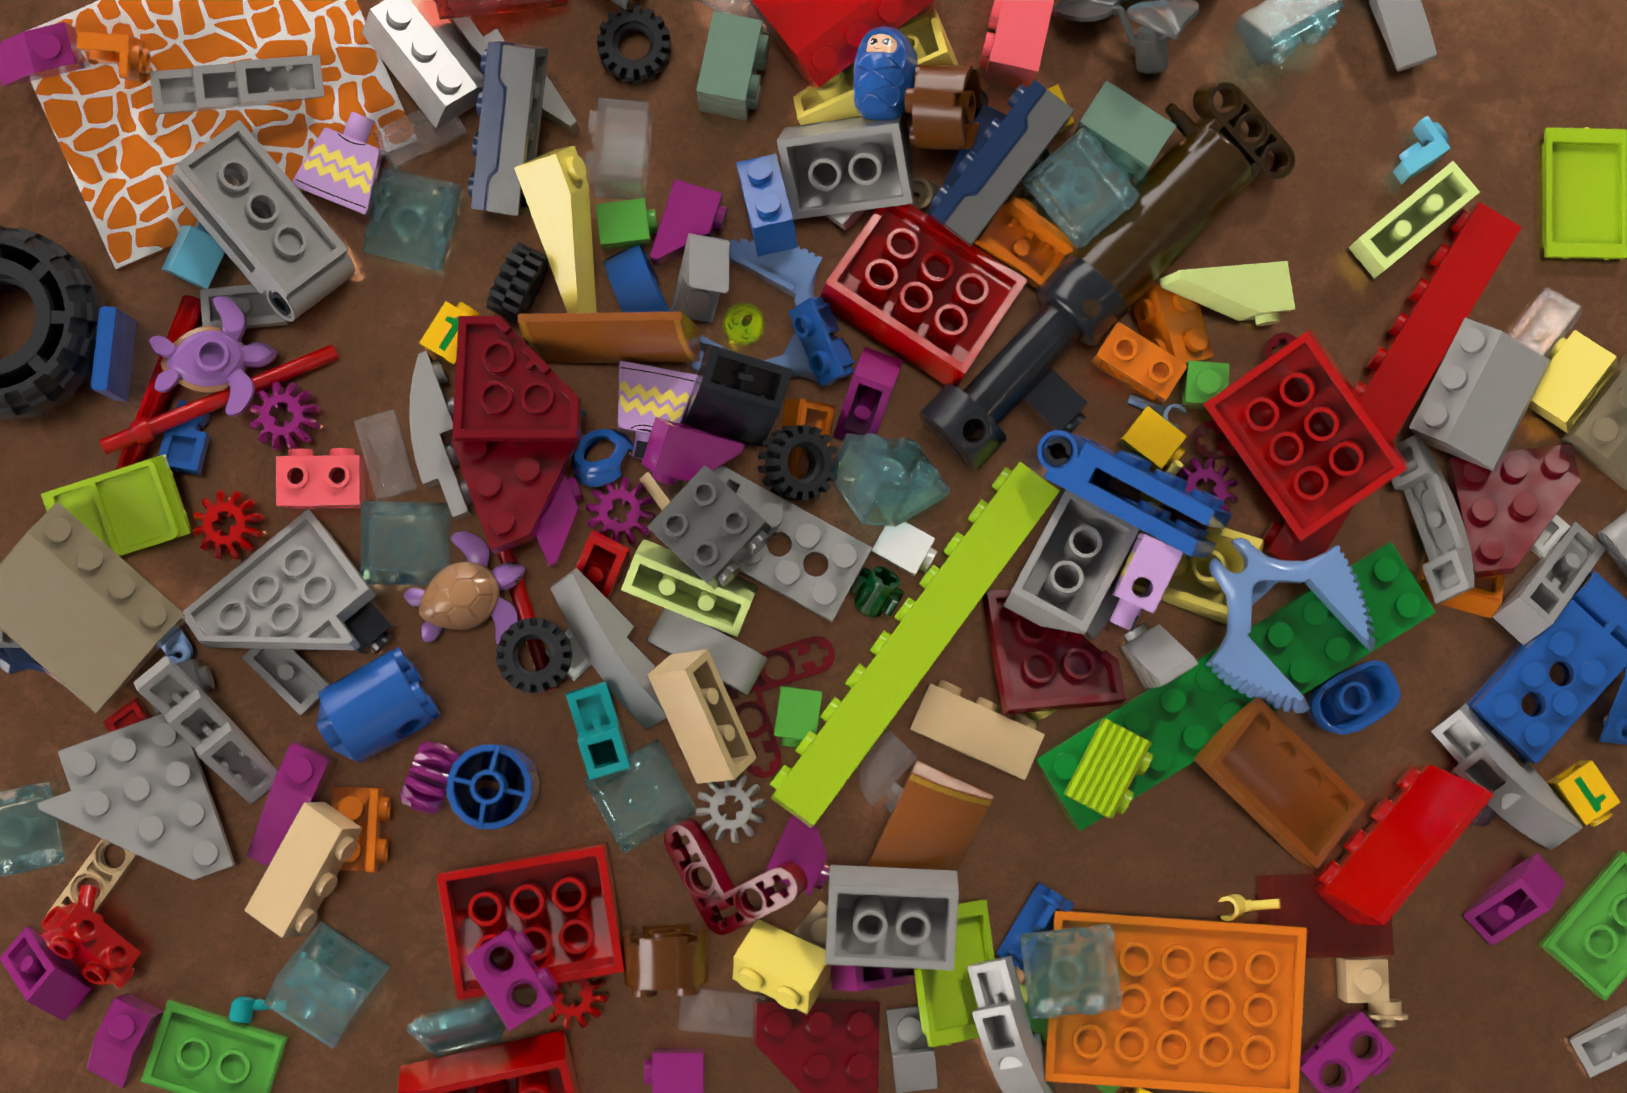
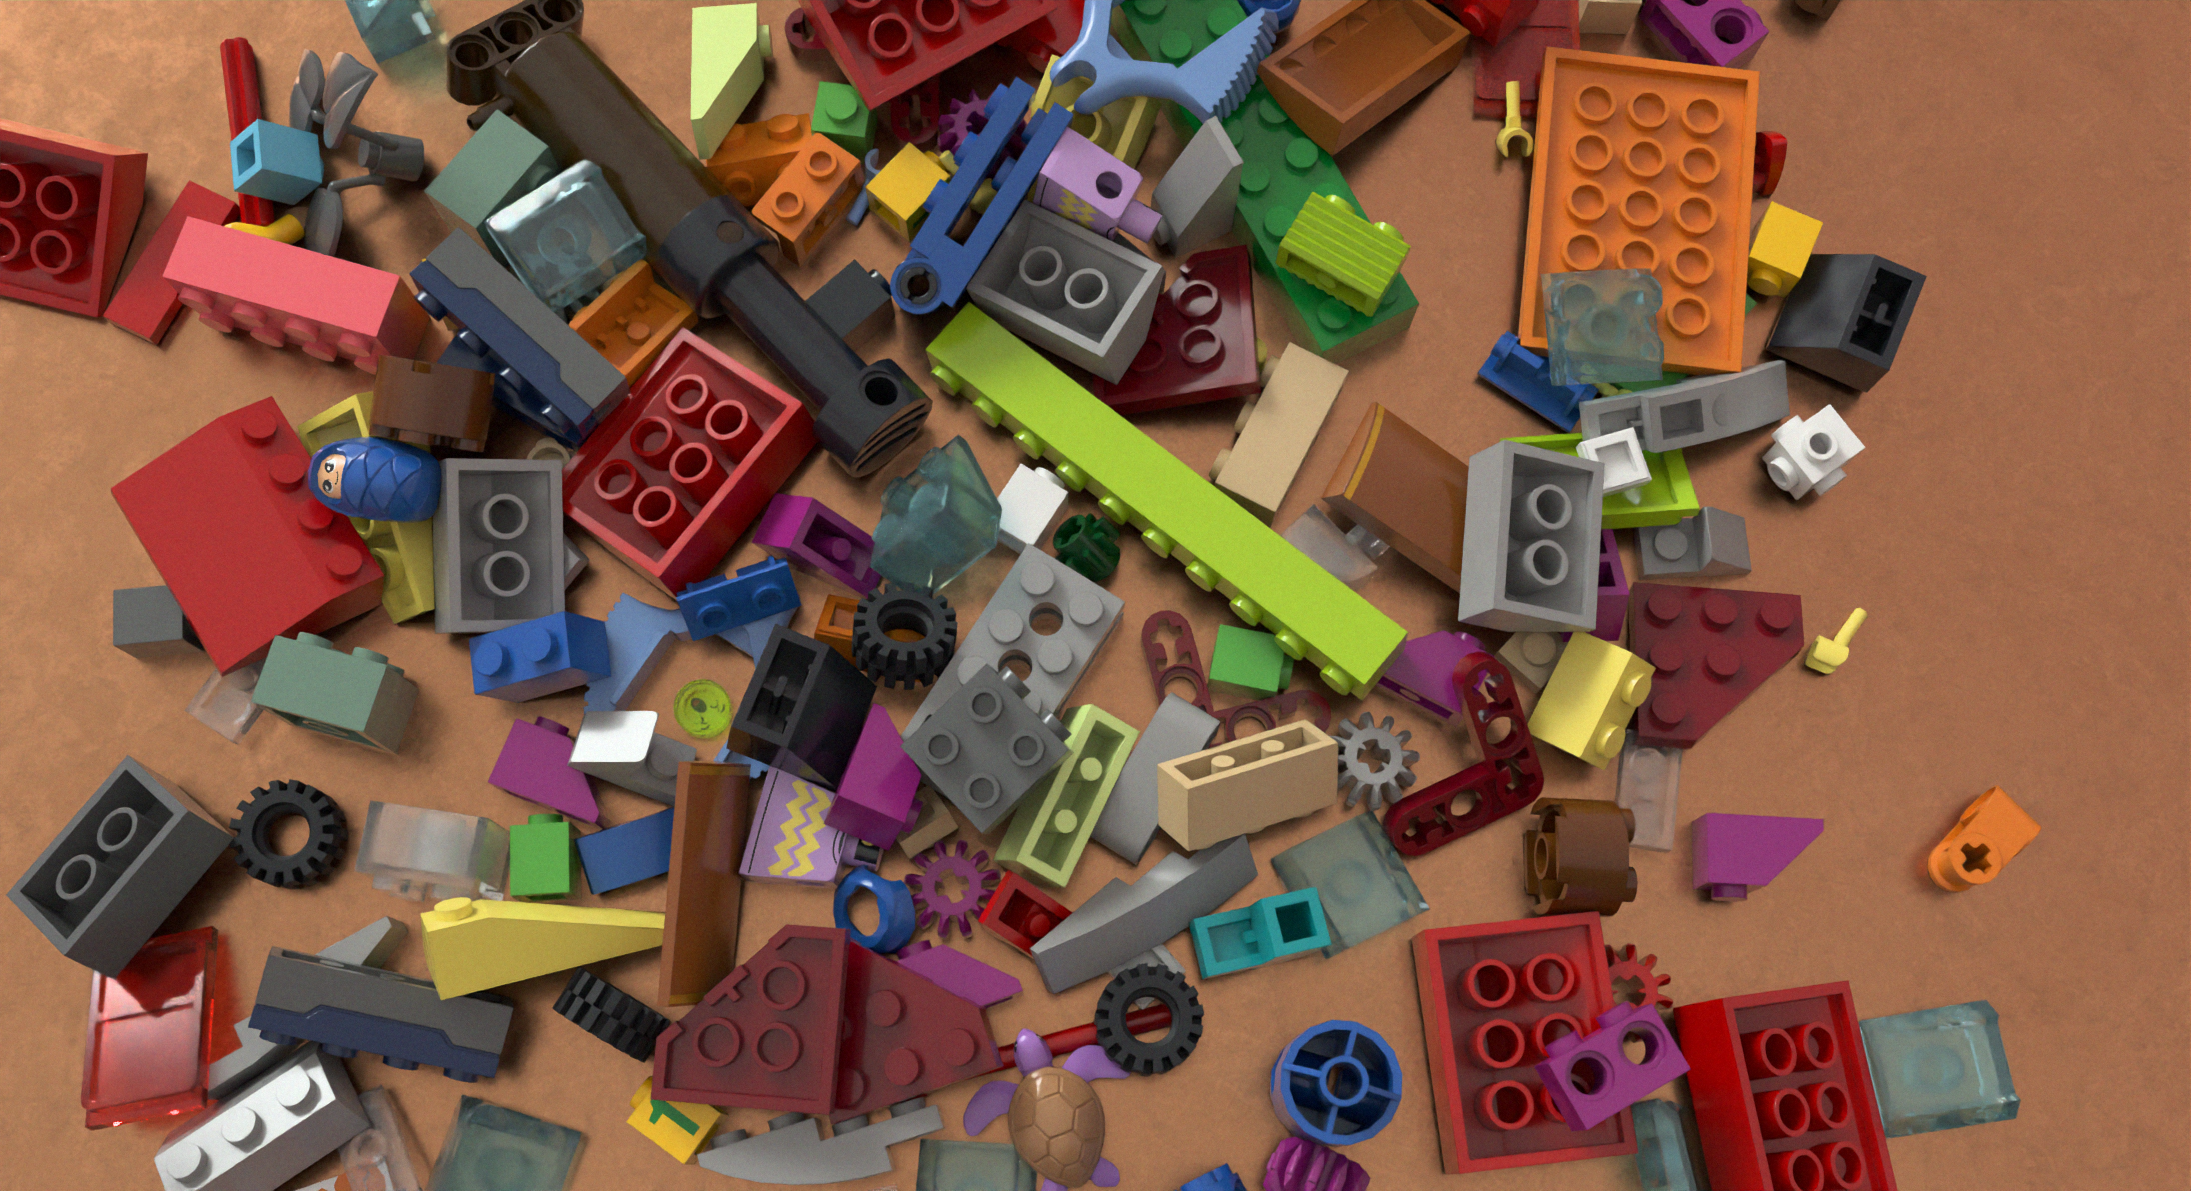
camera: 85 degrees left, 10 degrees down
none -> white tile [1576,427,1652,497]

